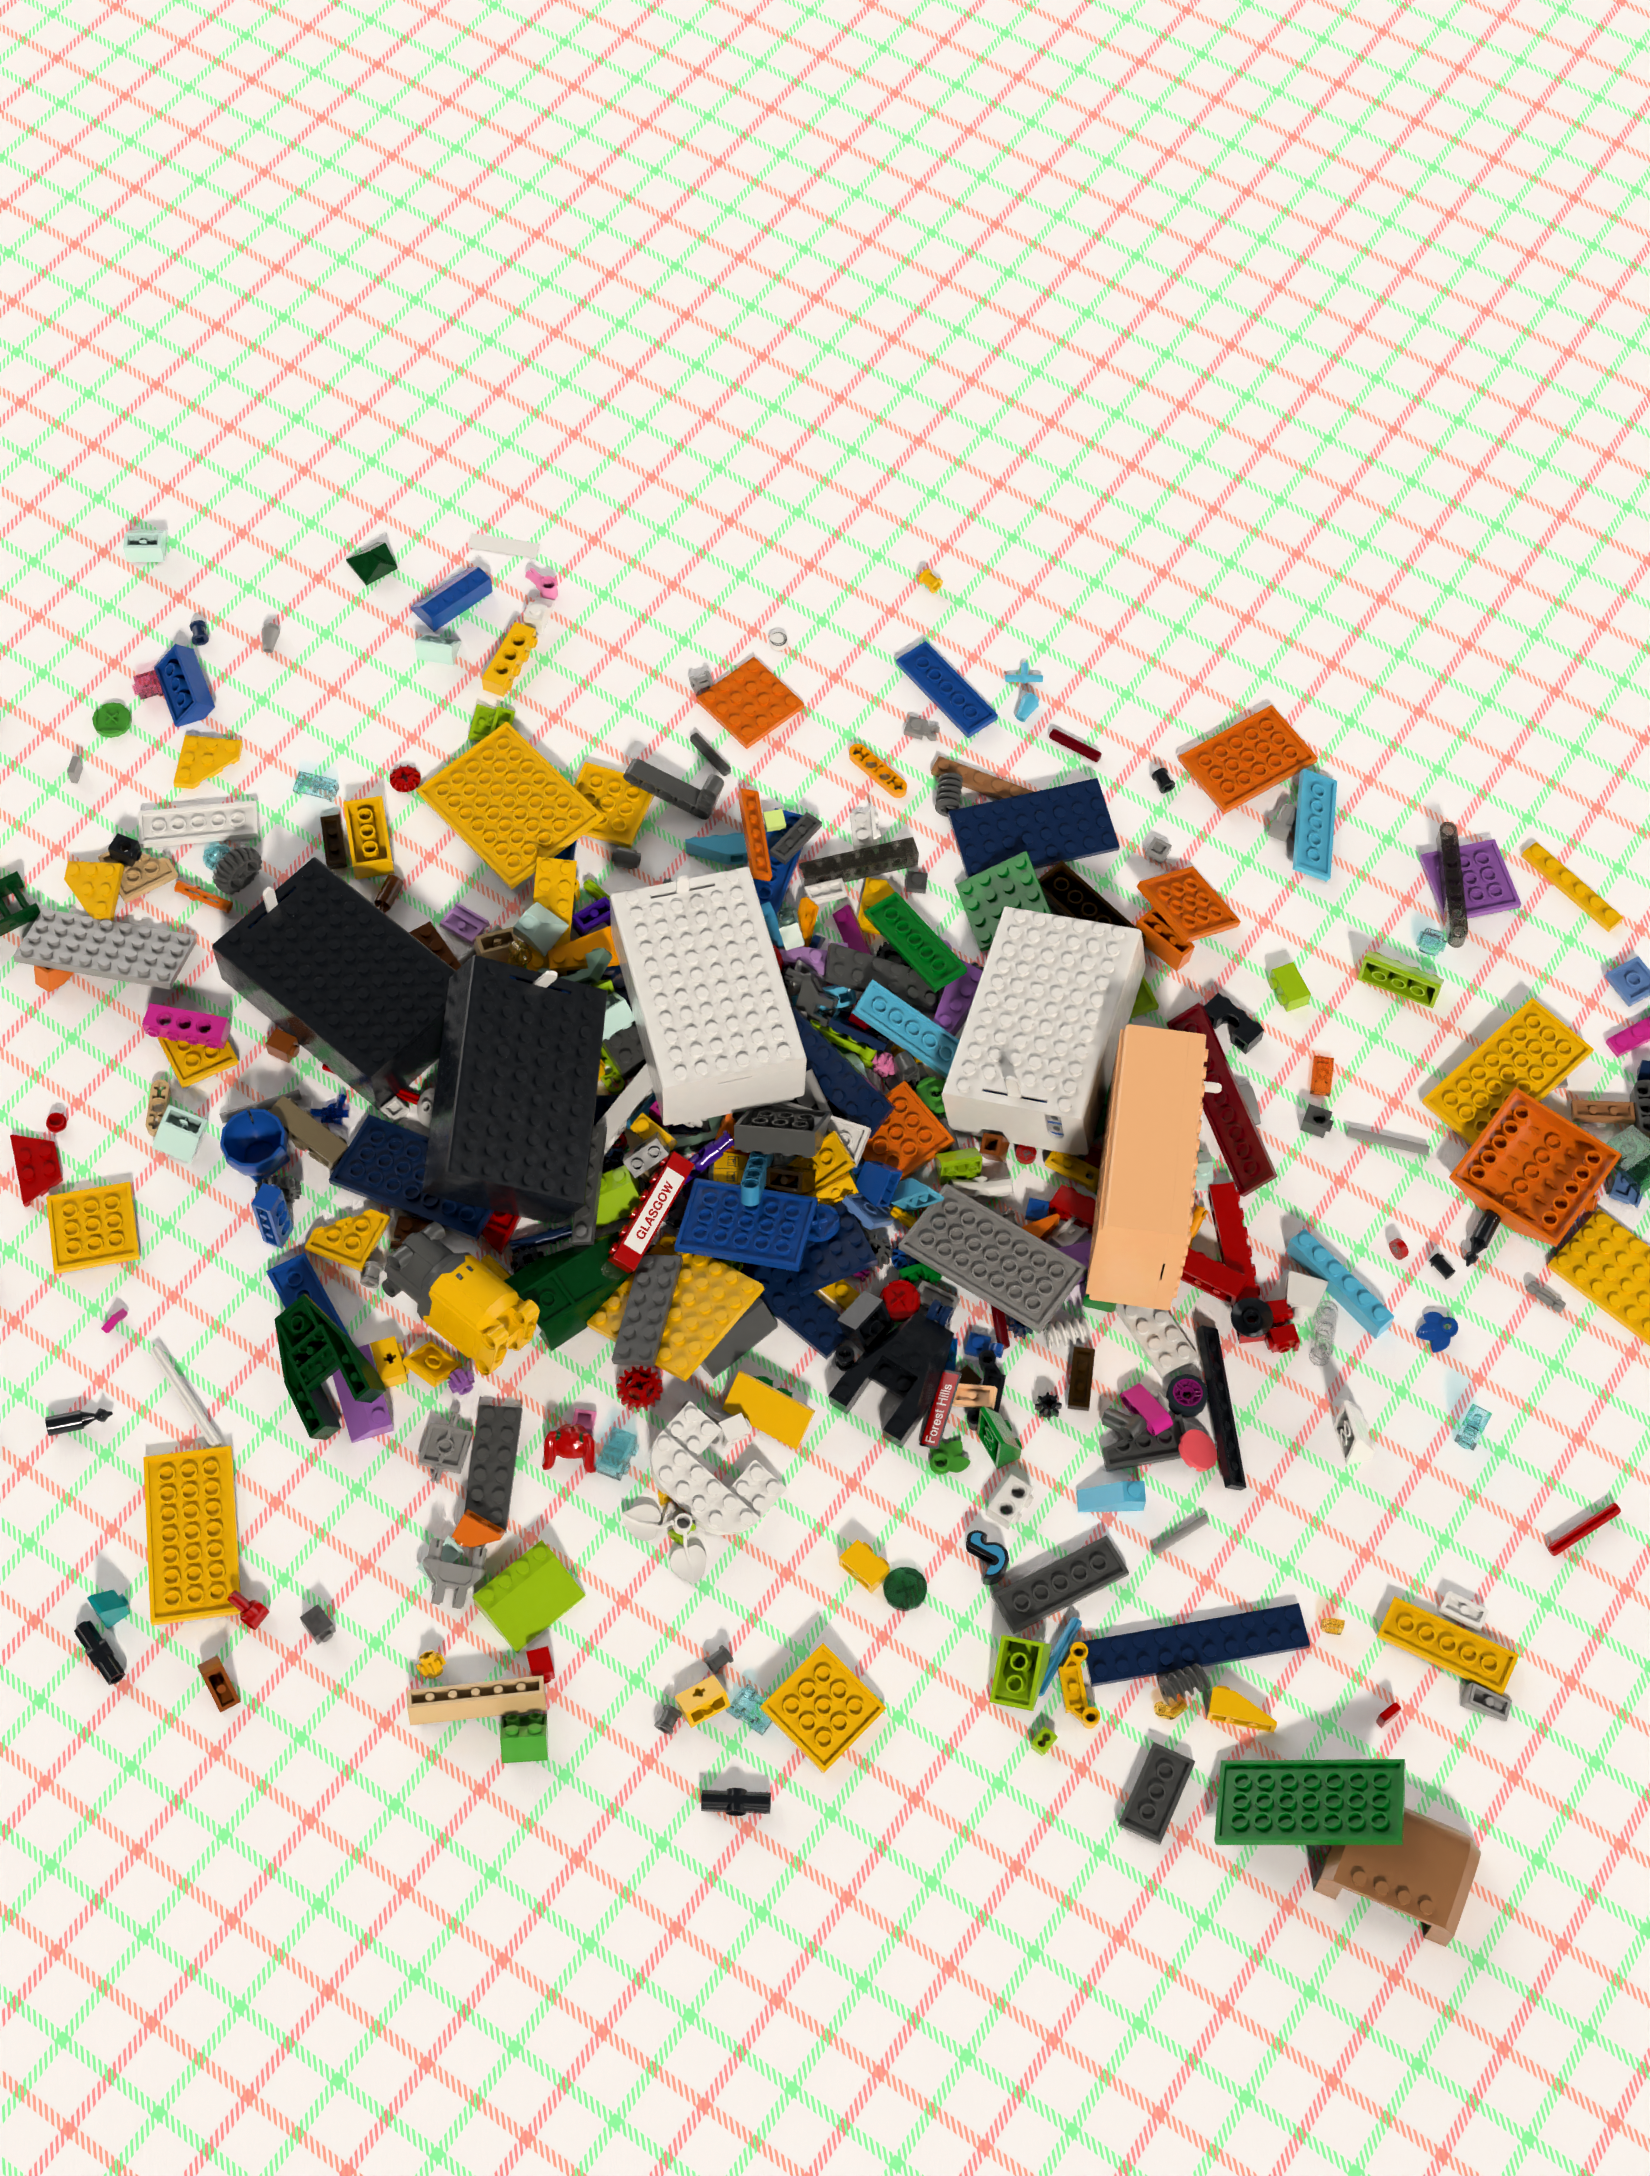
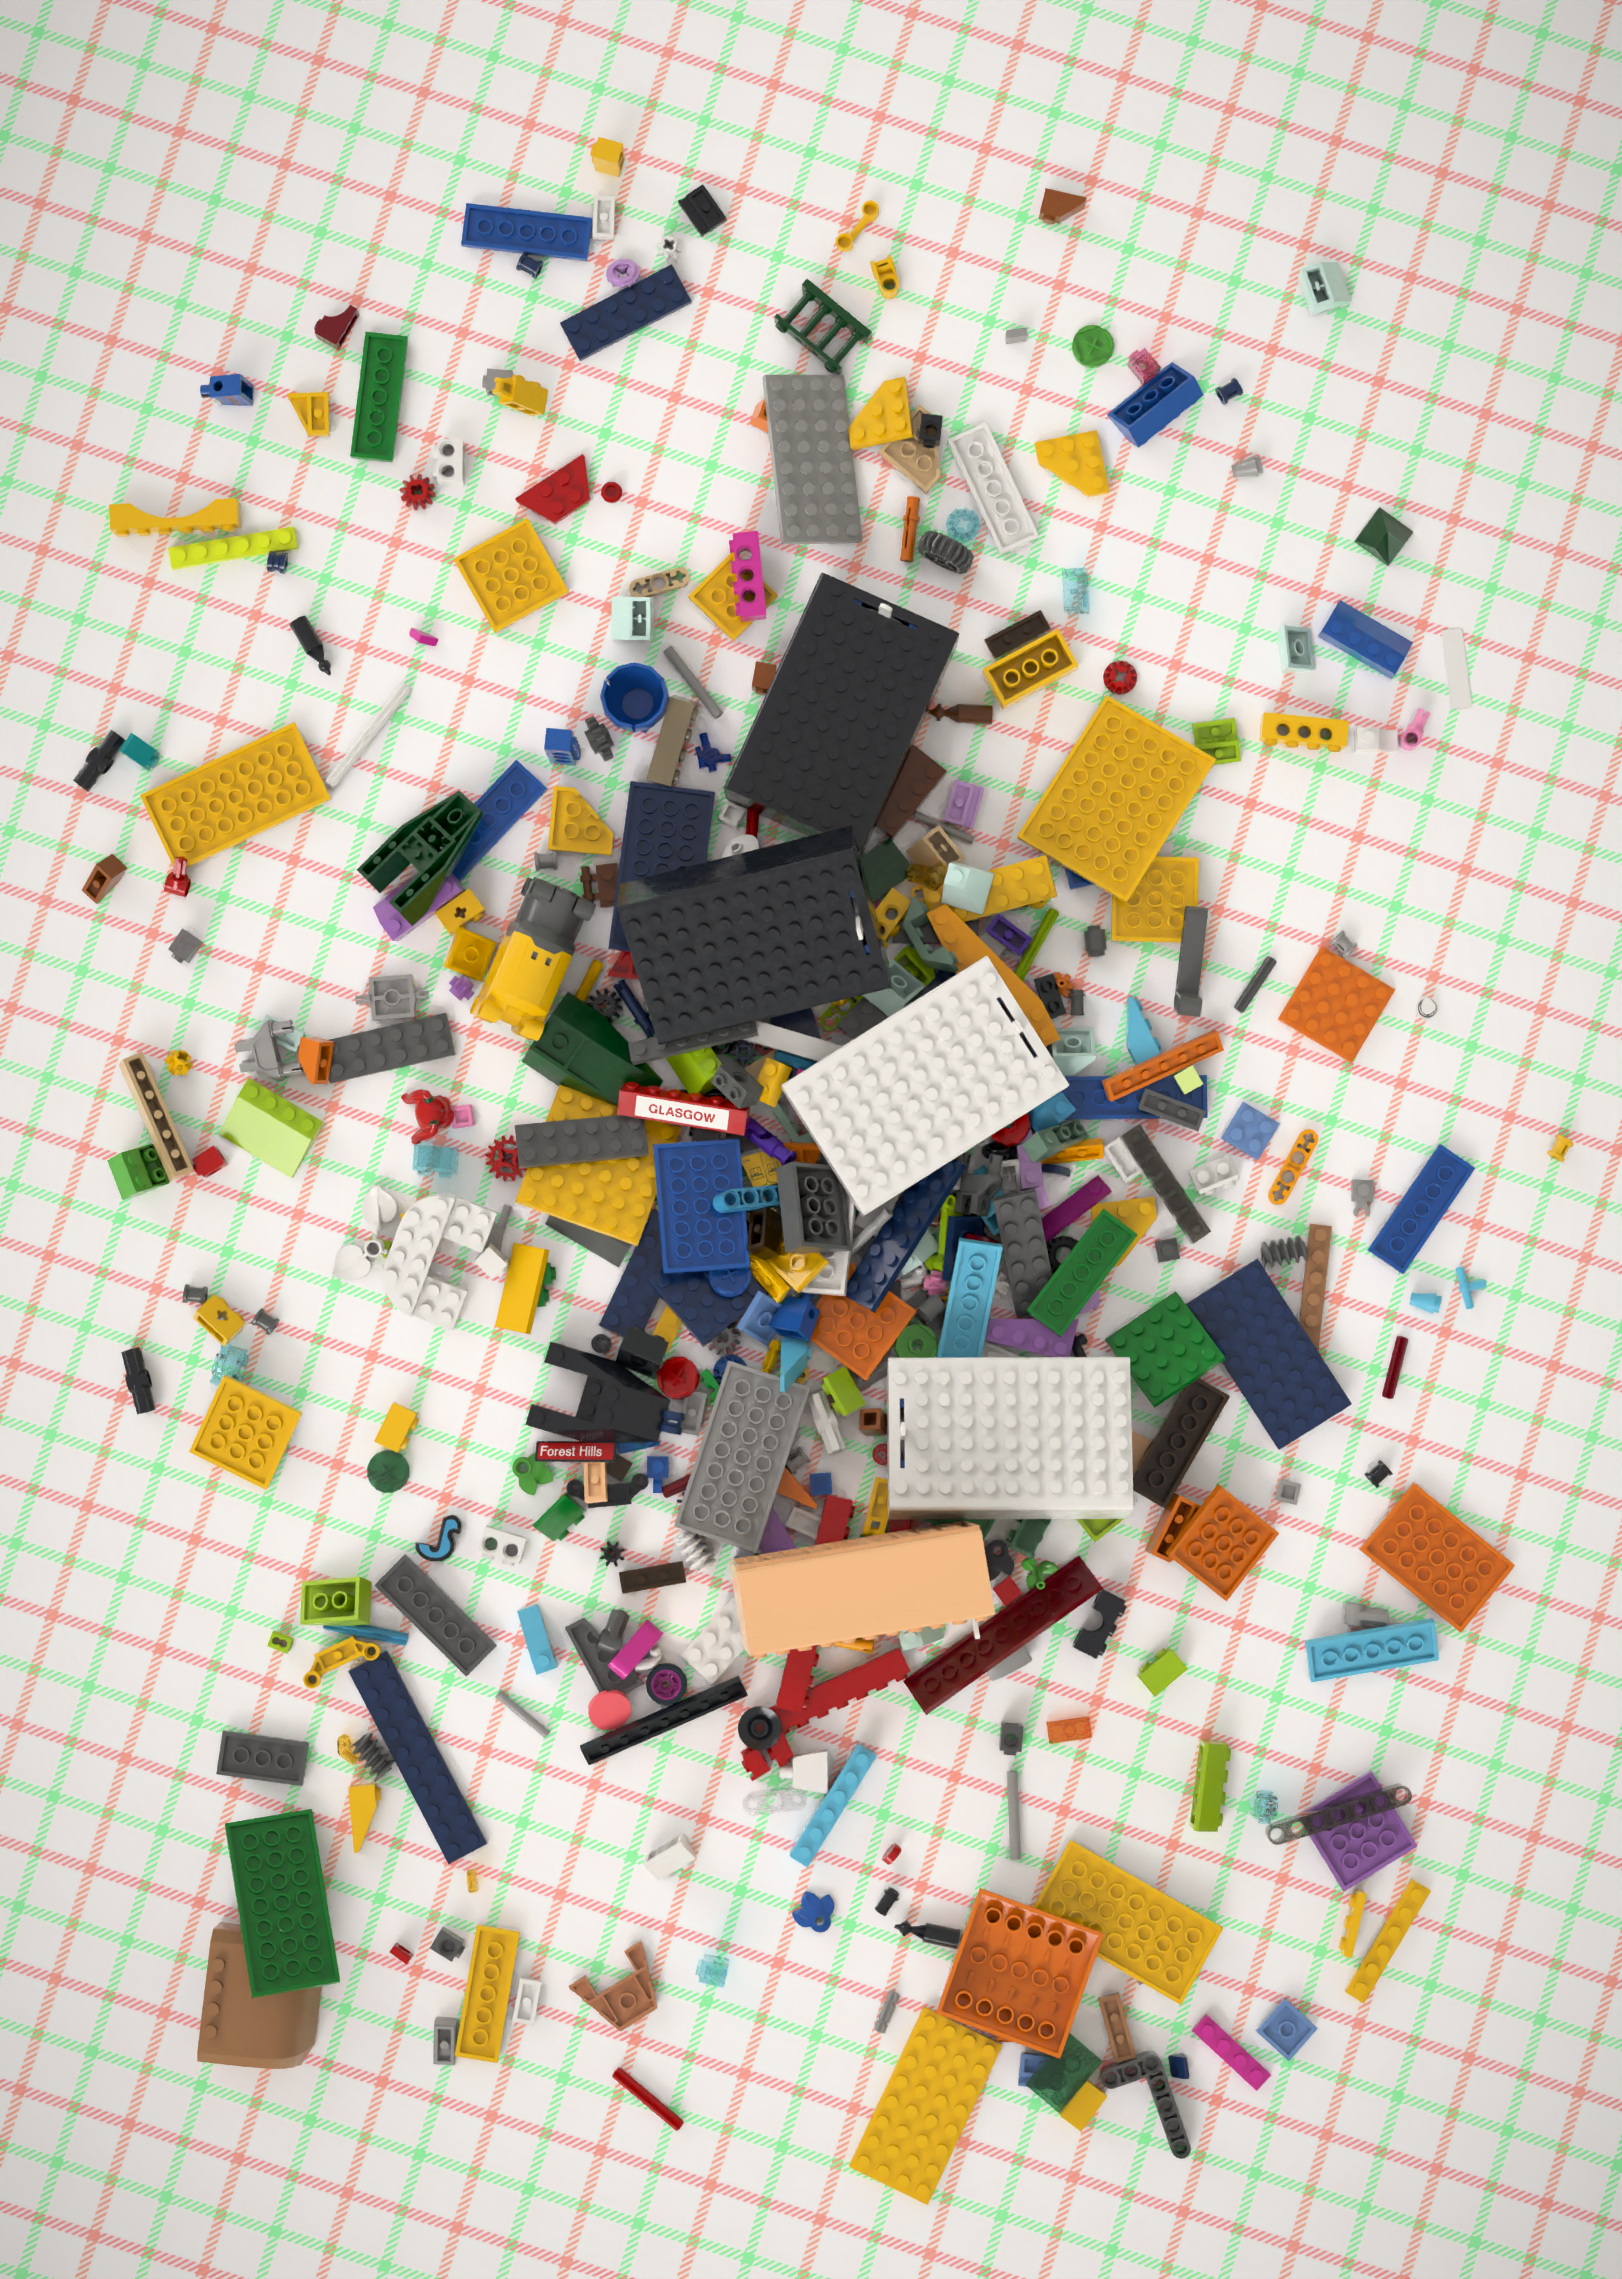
camera: 75 degrees right, 25 degrees up
none -> dark grey brick [429,1926,466,1962]
none -> nougat wing [568,1940,658,2032]
none -> medium blue plate [1220,1102,1280,1161]
none -> yellow plate [1338,1889,1367,1958]

